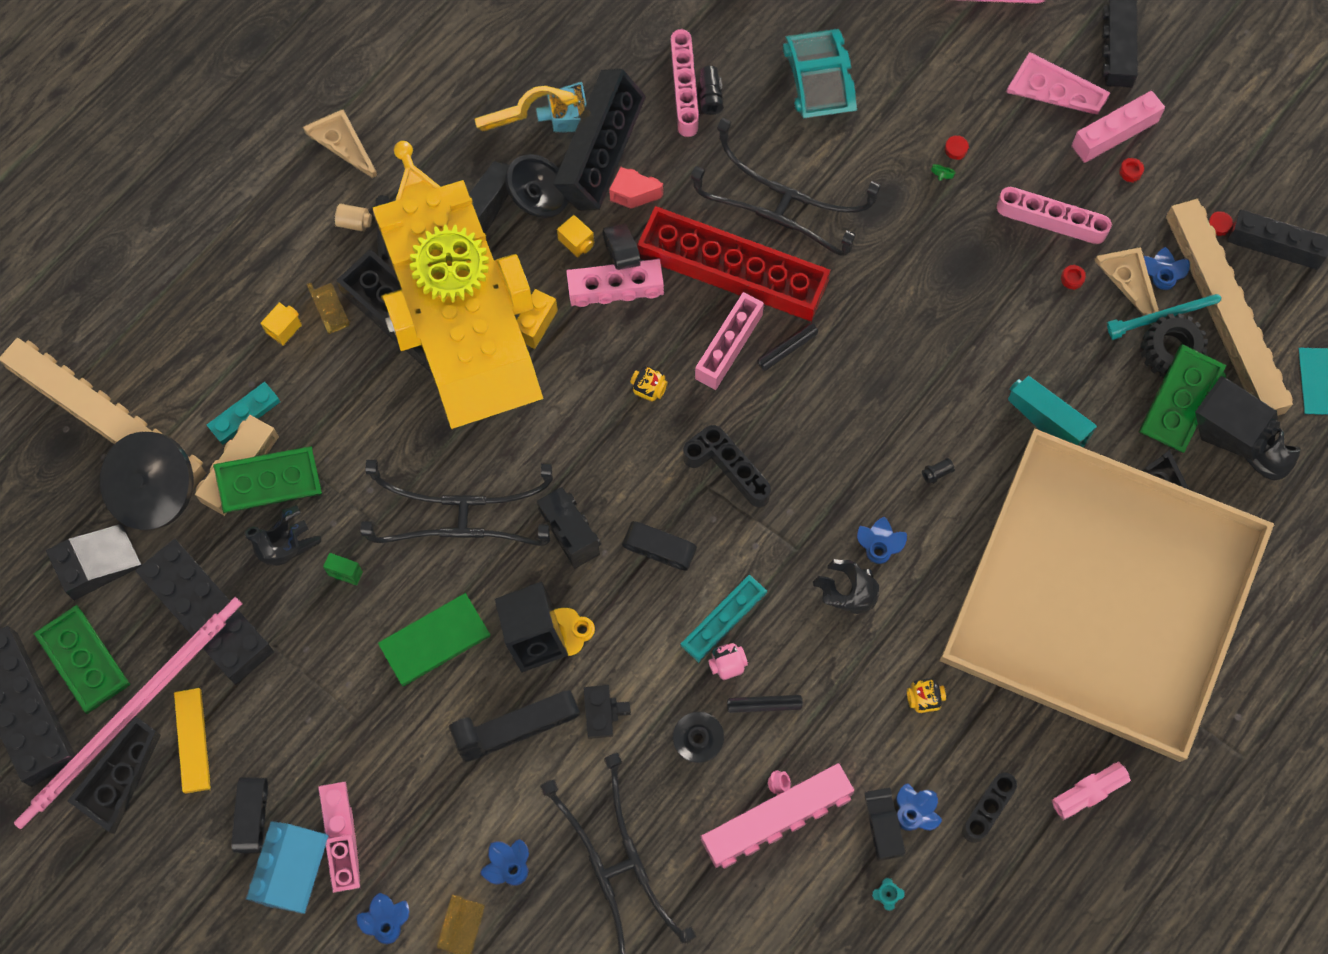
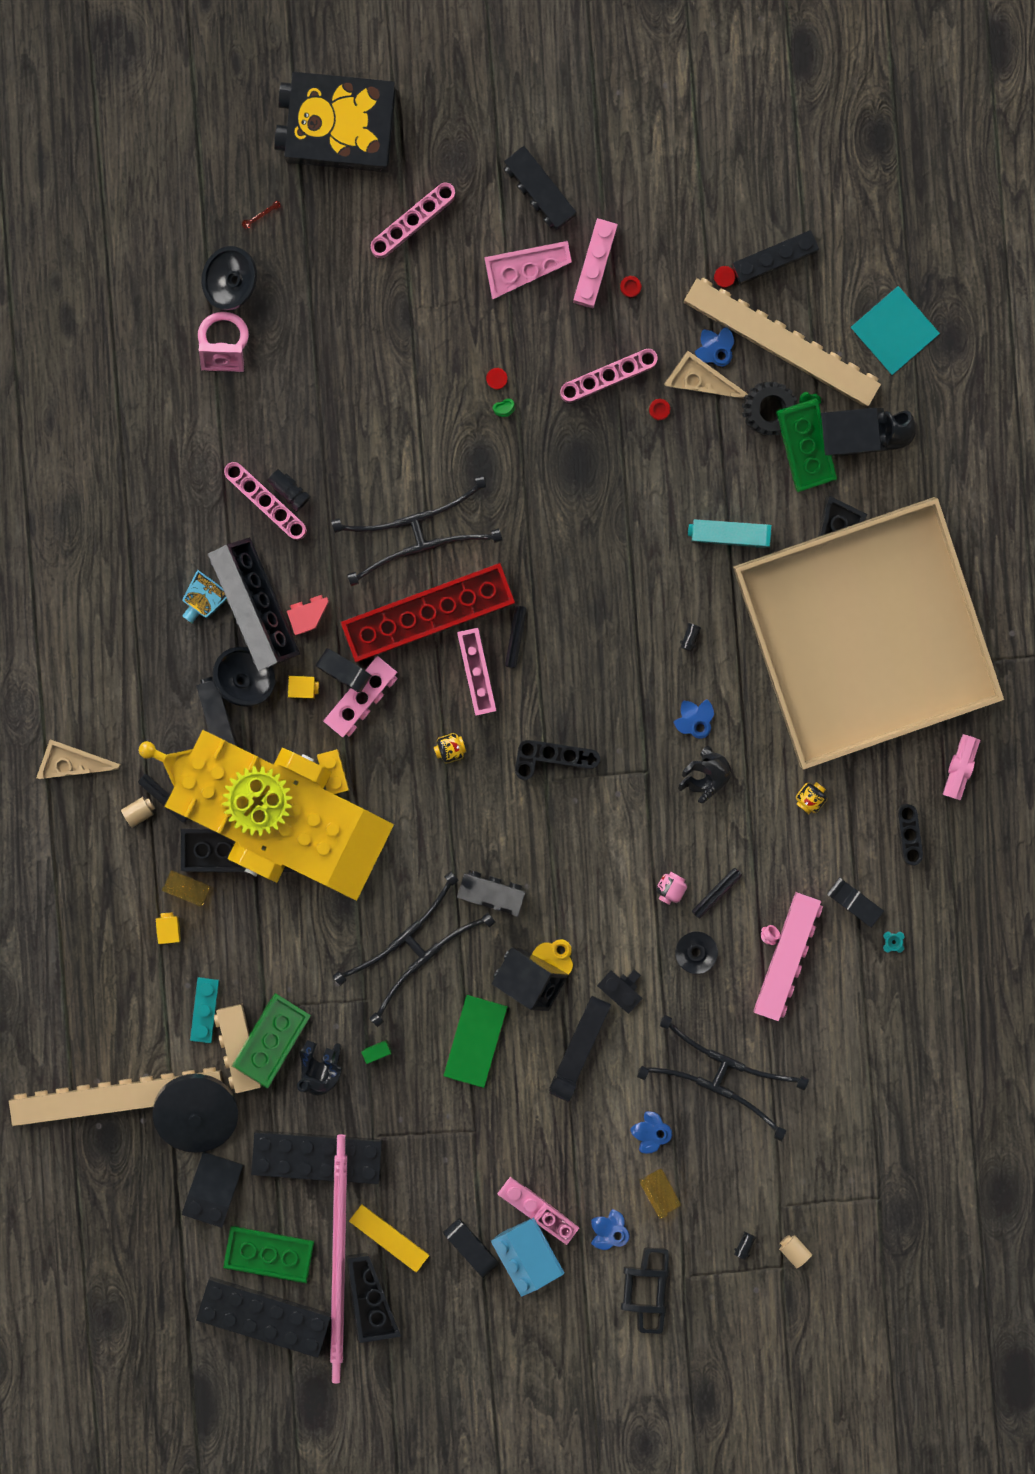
camera: 40 degrees left, 20 degrees up
yellow piece [475,86,579,131] -> none
black beam [622,521,697,571] -> none
teal tile [680,574,767,663] -> none
window [783,29,857,118] -> none
blue plate [896,784,942,831] -> none
teal piece [1107,294,1222,340] -> none

